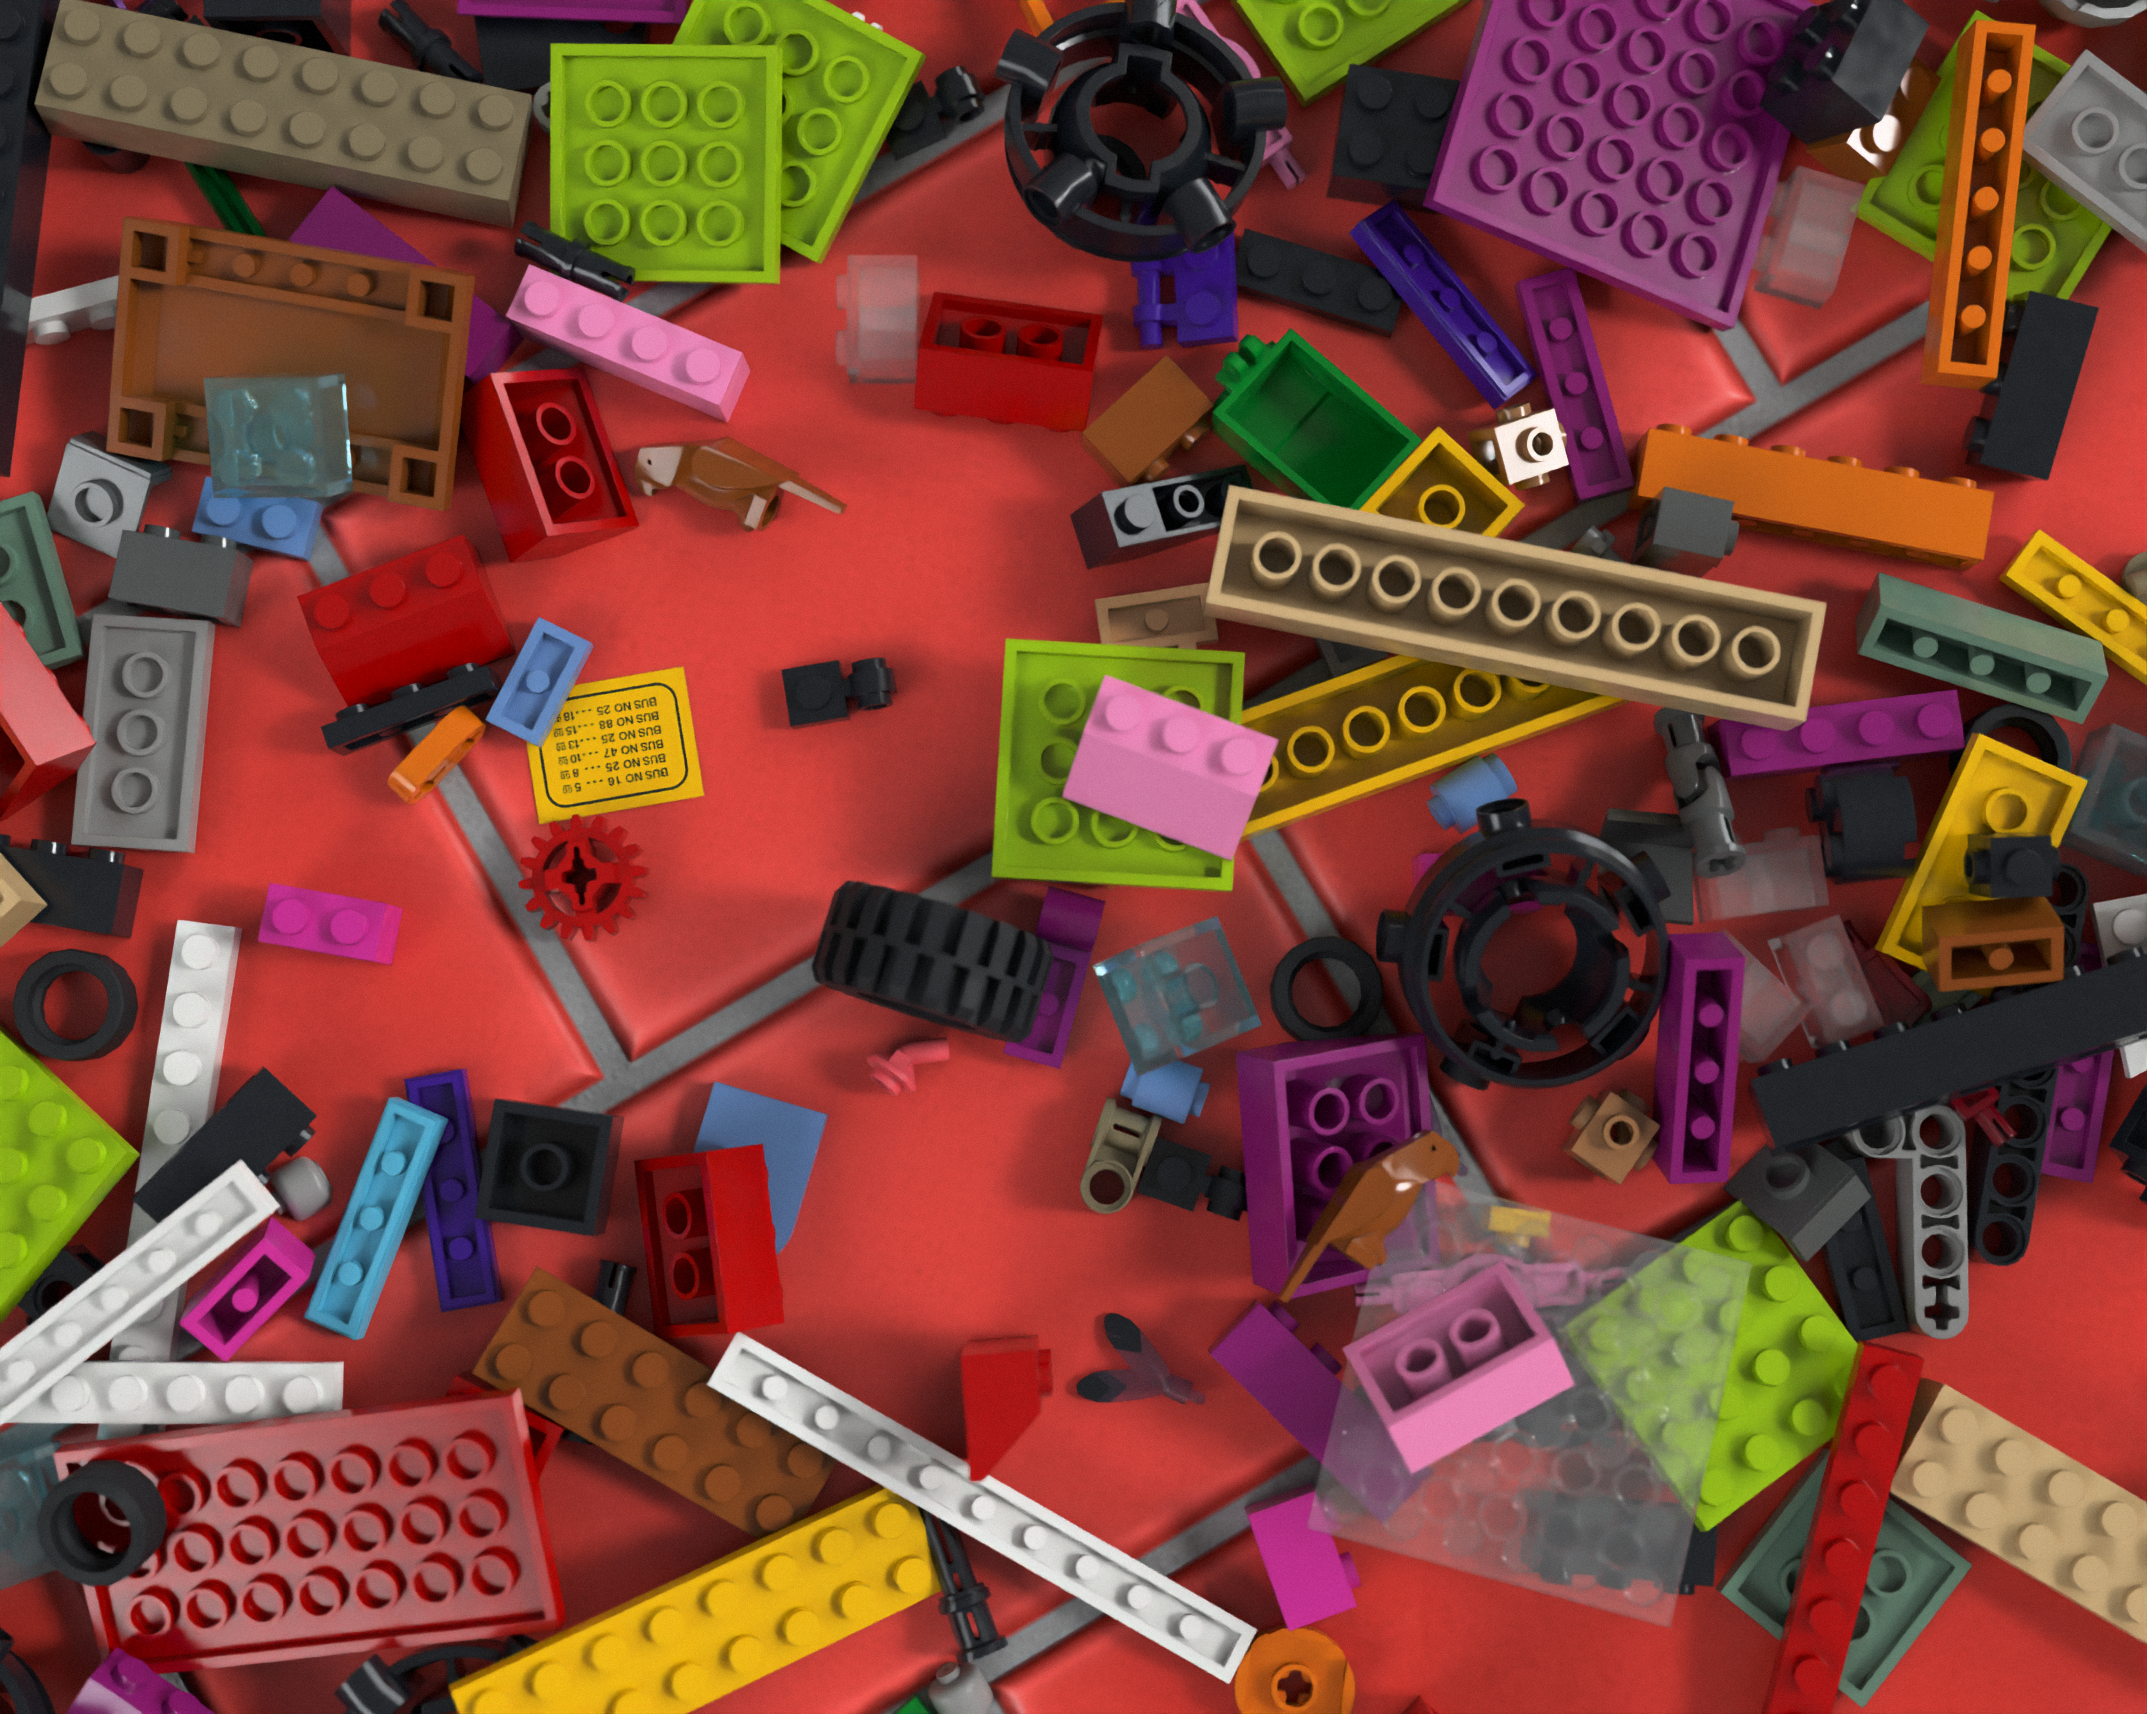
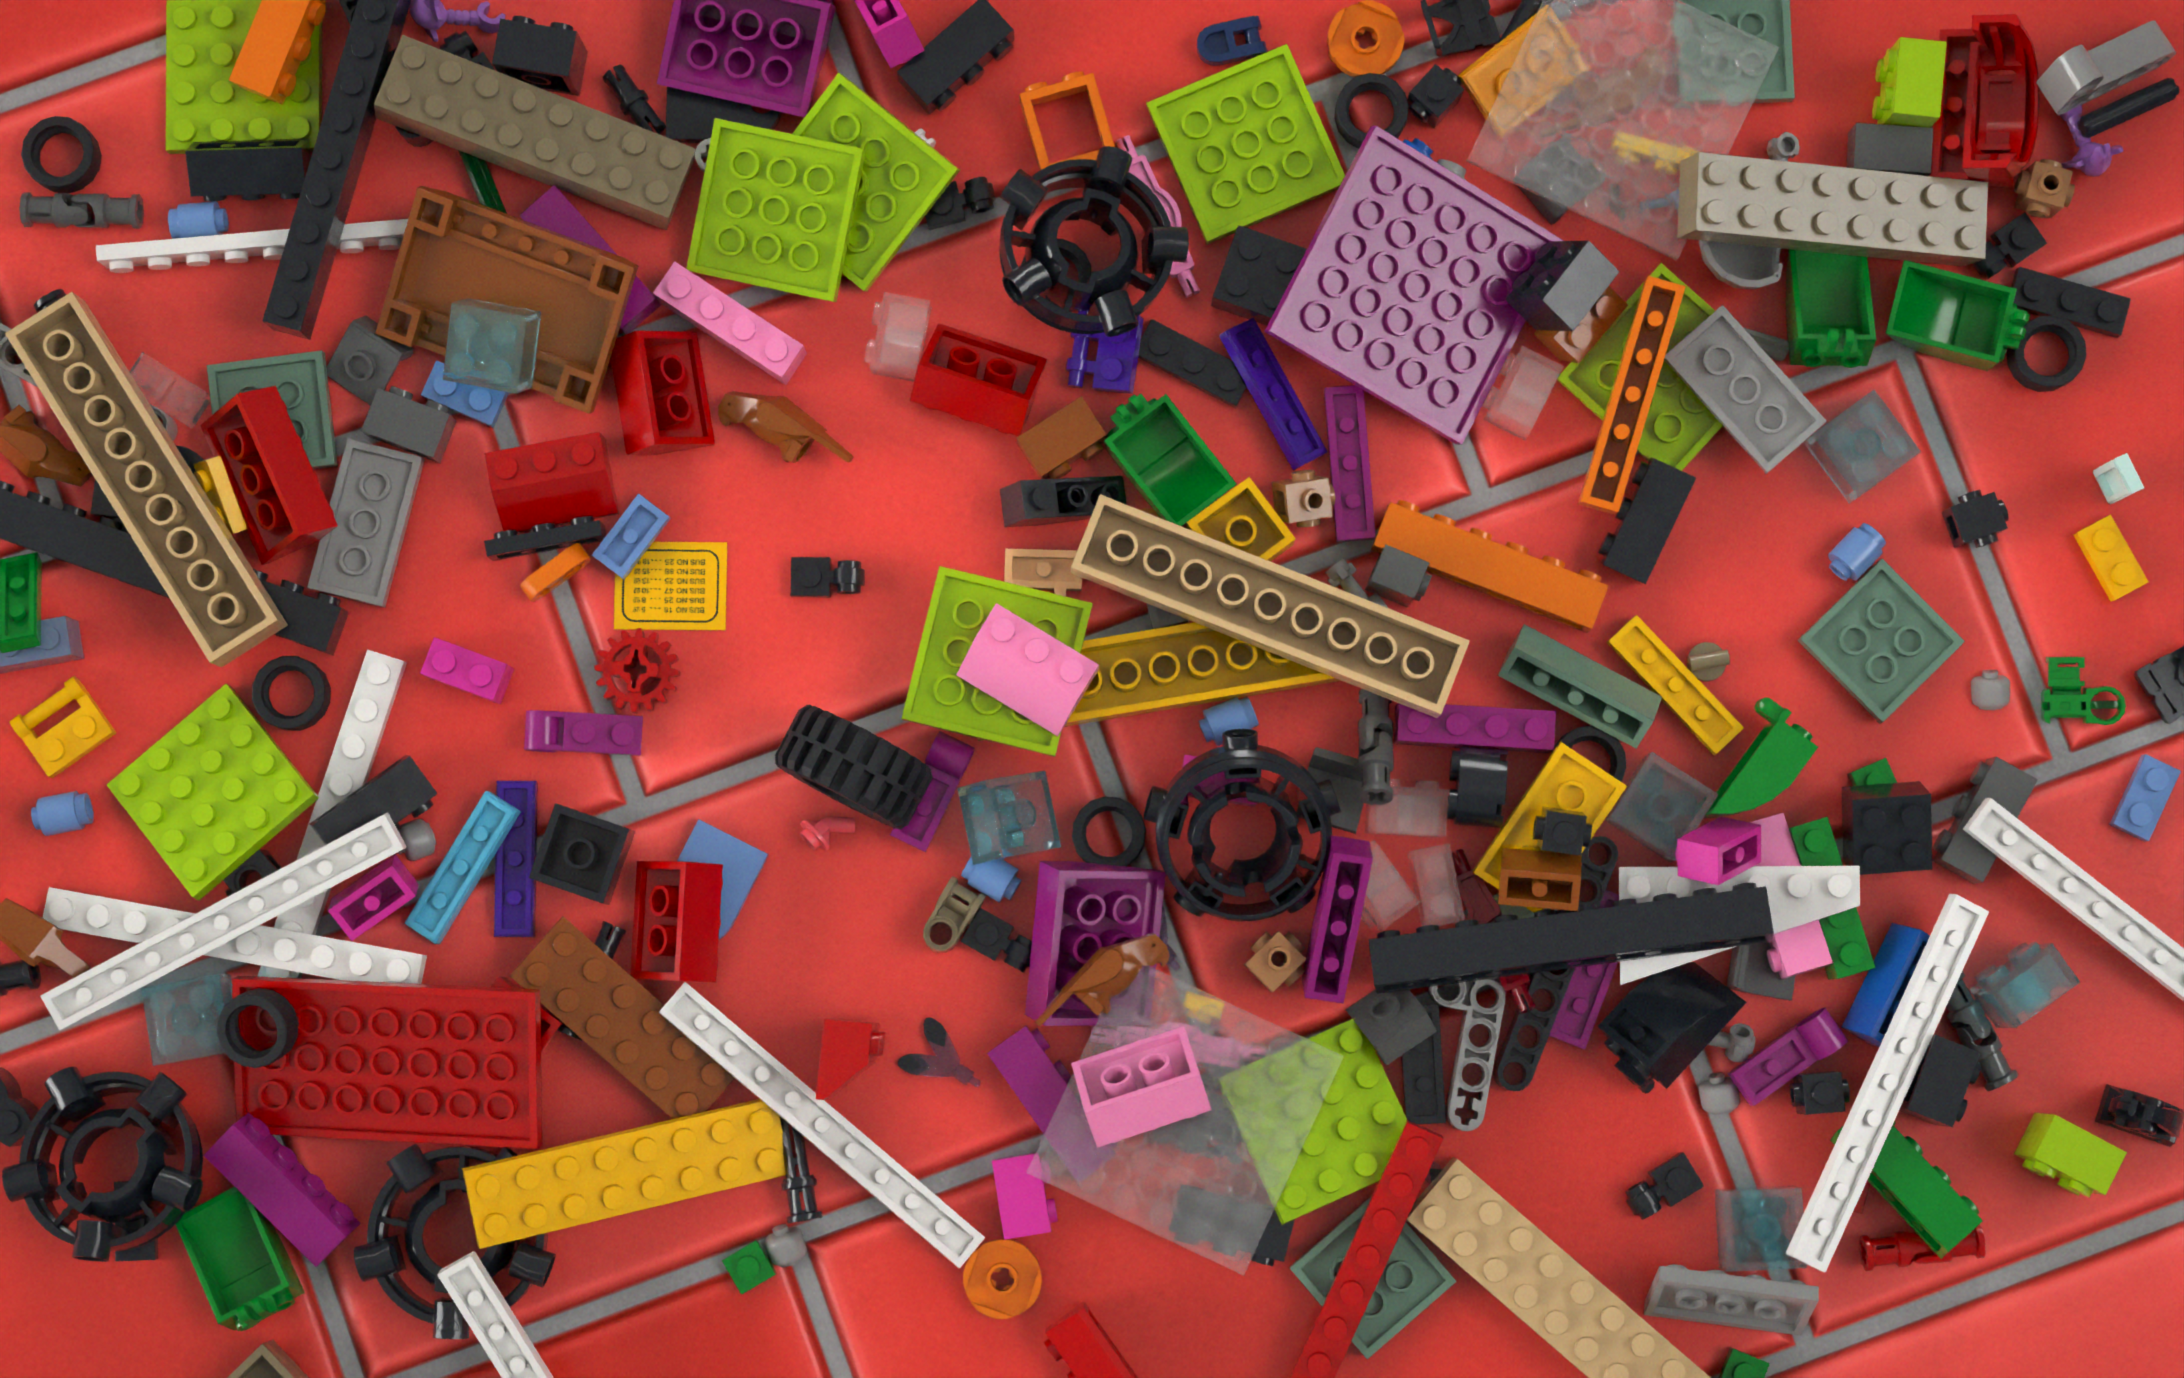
camera: 10 degrees right, 0 degrees up
black pin [514,221,636,302] -> none
none -> magenta plate [524,710,643,756]

